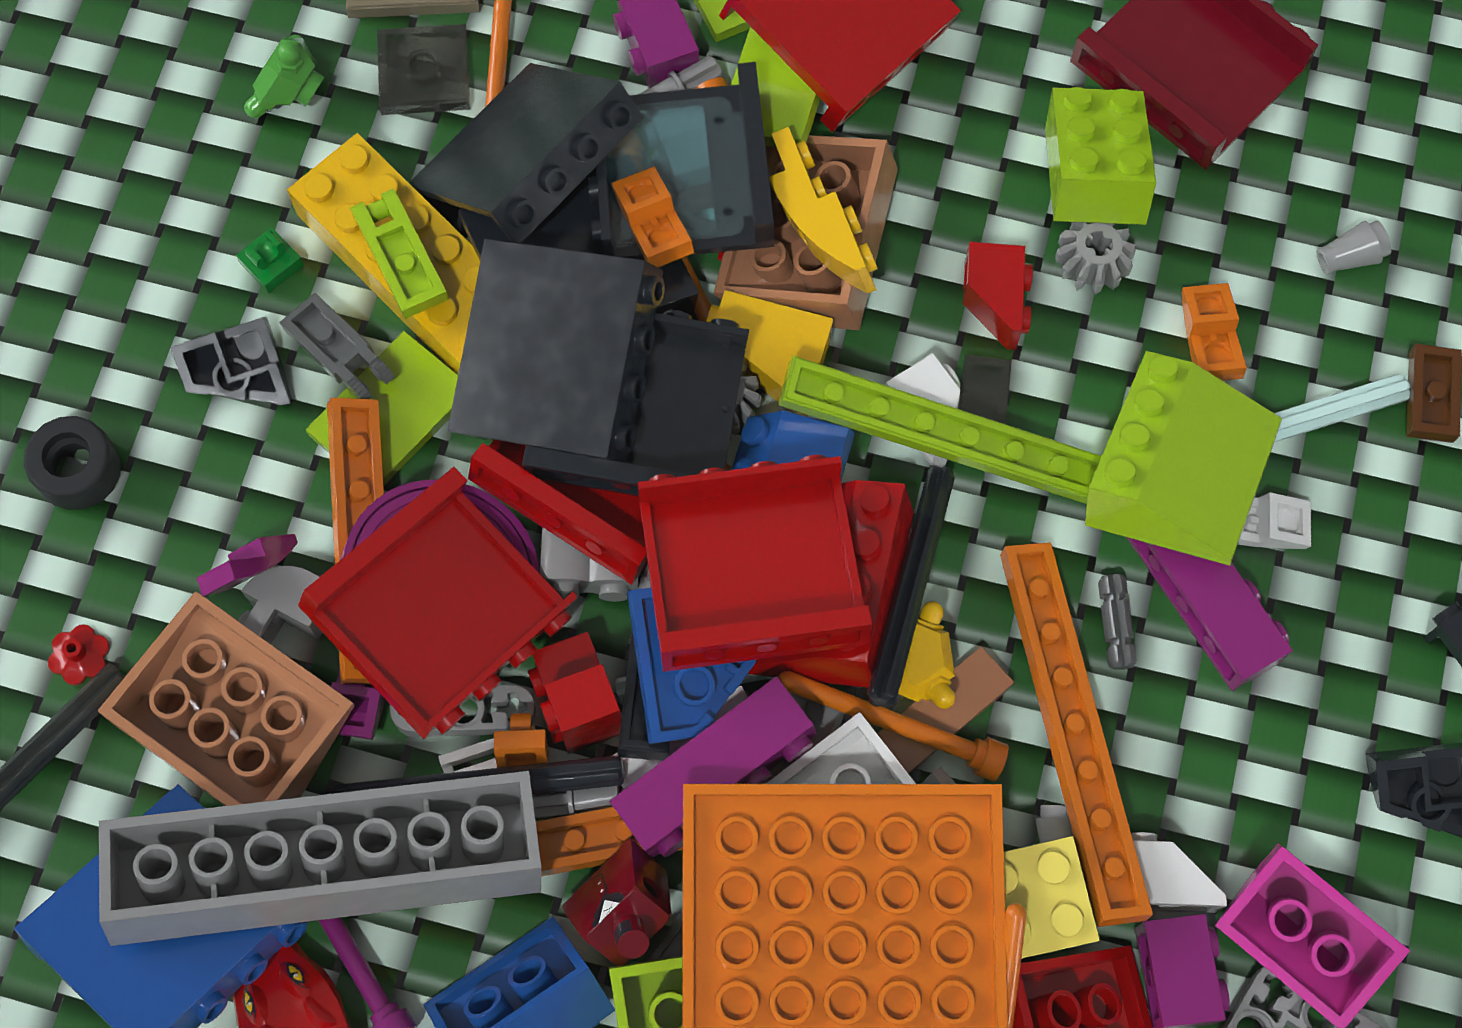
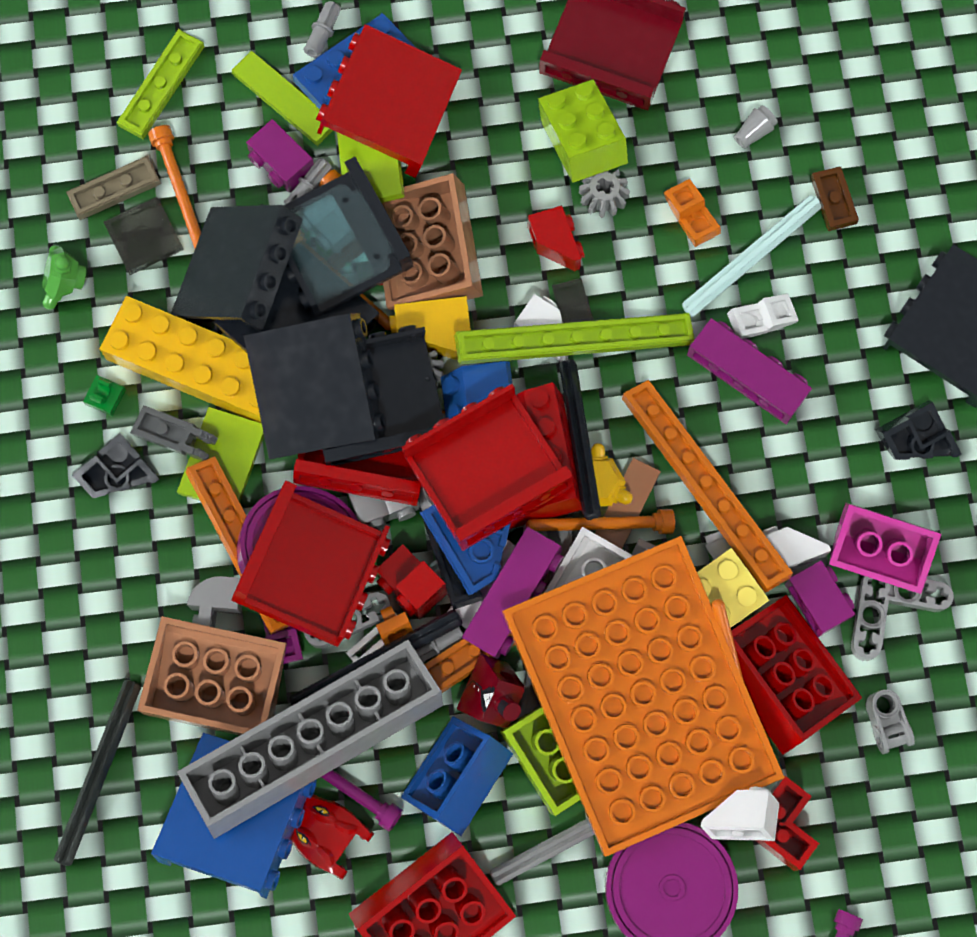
camera: 20 degrees left, 5 degrees up
black tyre [23,416,121,510] -> none
red plant [48,624,110,686] -> none
magenta slope [197,534,298,597] -> none
lime plate [350,189,449,319] -> none
orange slope [611,166,694,267] -> none
yellow slope [769,126,878,294] -> none
lime slope [1085,351,1282,566] -> none
dark grey axle [1098,574,1137,670] -> none

